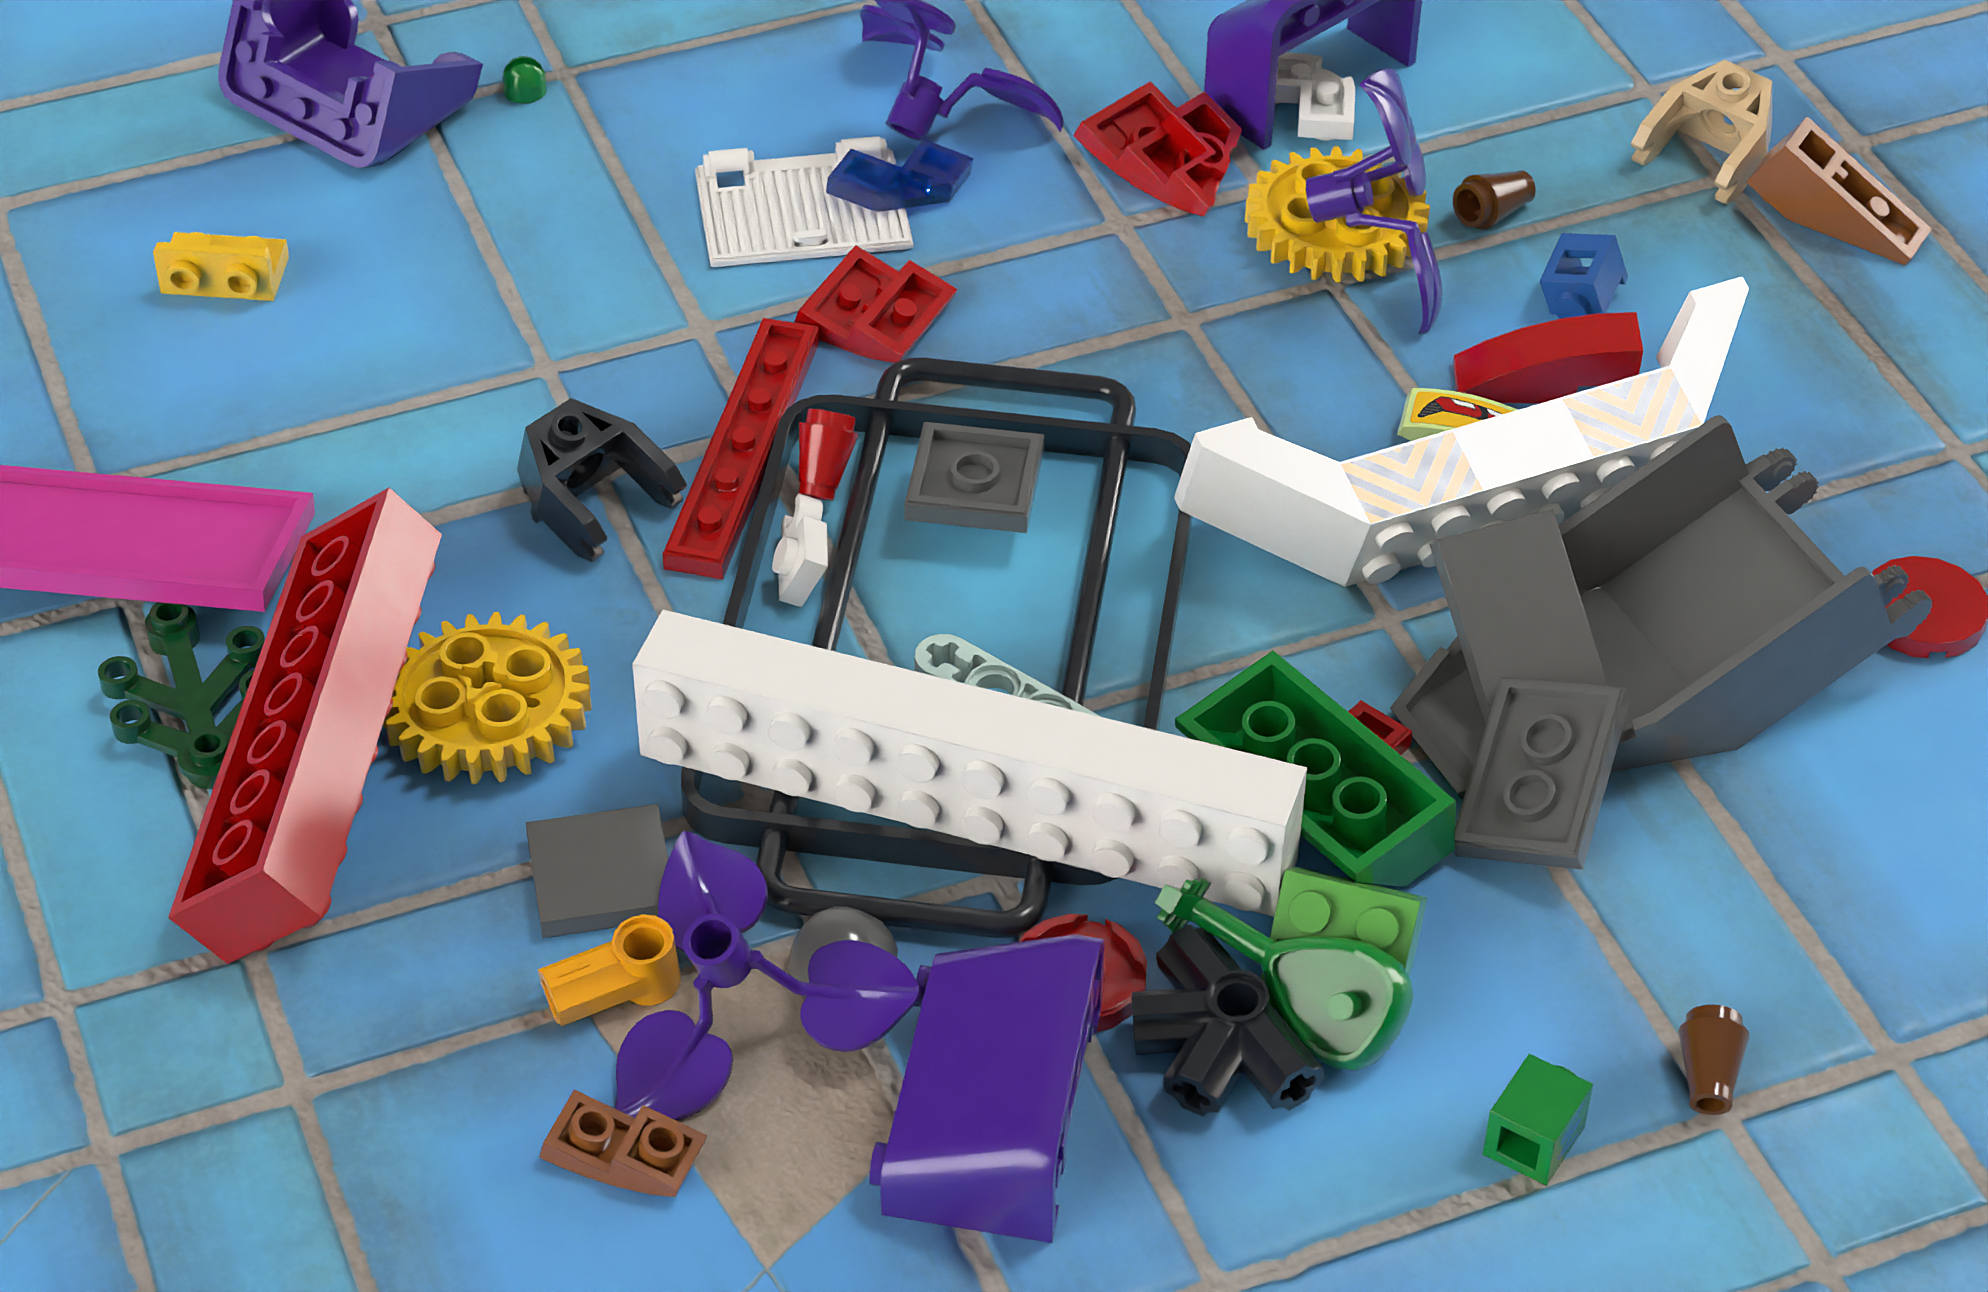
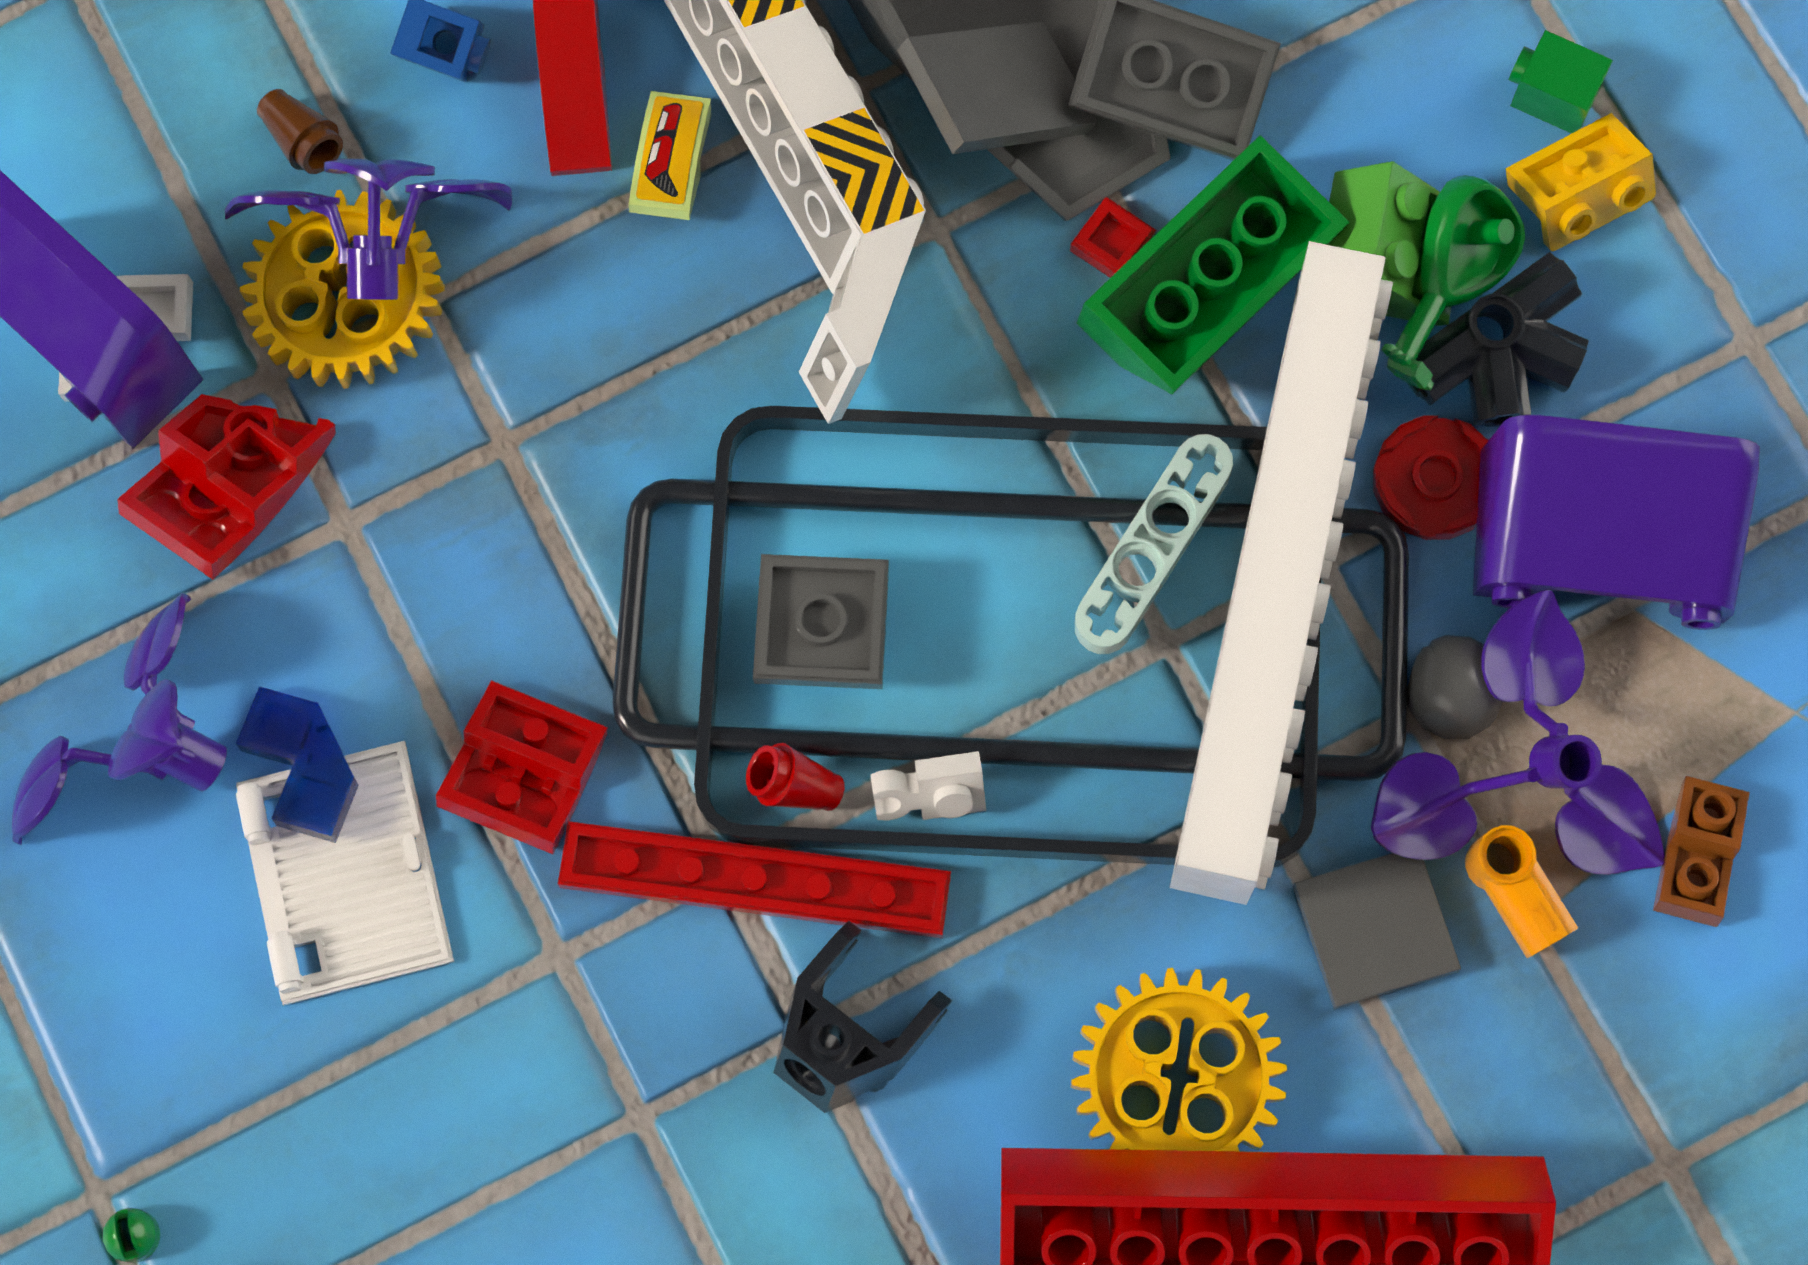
camera: 90 degrees left, 30 degrees up
none -> yellow bracket [1505,113,1656,252]

